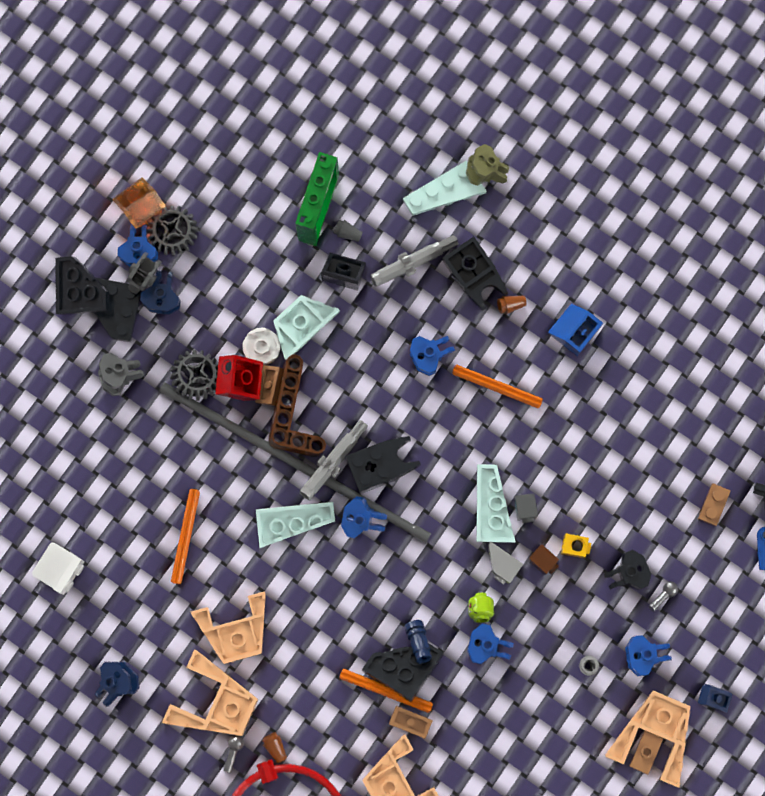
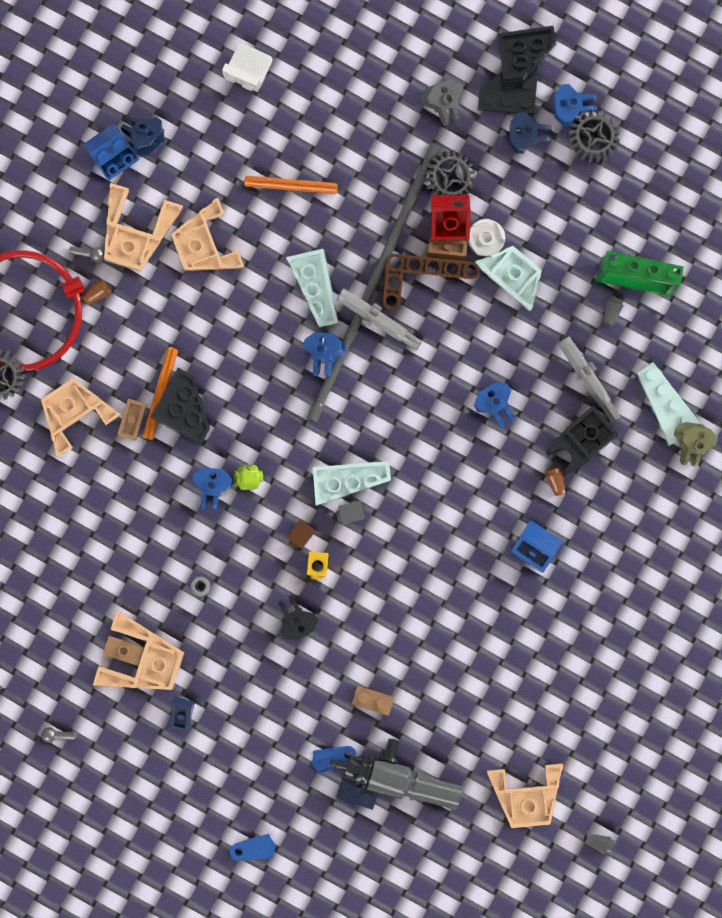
camera: 85 degrees right, 5 degrees up
clear orange brick [112,177,166,229] -> none
dark grey hinge [126,252,162,294] -> none
black slope [321,252,366,291] -> none
black brick [346,436,421,494] -> none
dark blue axle [404,620,432,663] -> none
orange axle [452,365,543,408] -> none
light grey slope [488,542,523,585] -> none
blue hinge [625,635,672,676] -> none
flat silver bar [649,582,678,612] -> none
none -> blue slope [83,123,140,181]

